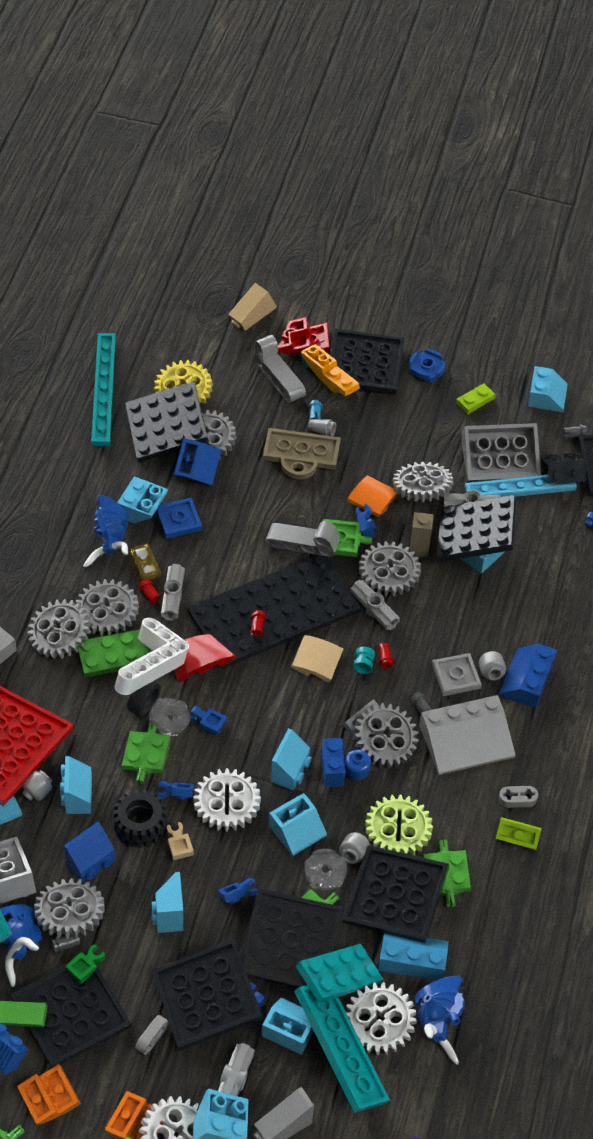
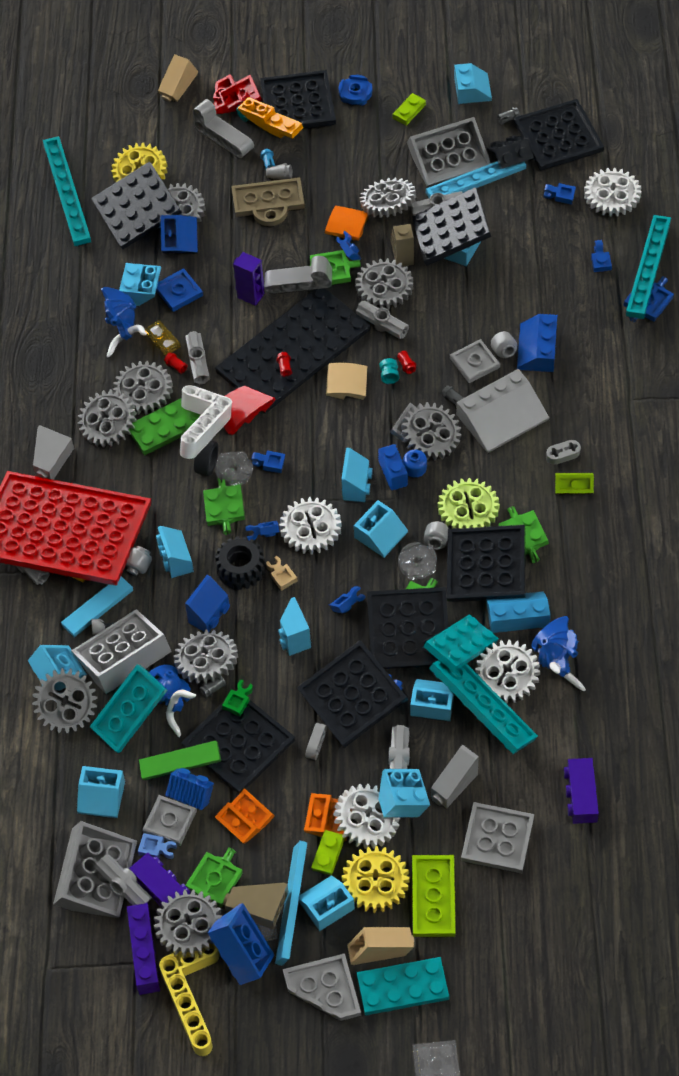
camera: 10 degrees left, 5 degrees up
none -> dark purple brick [233,252,265,306]

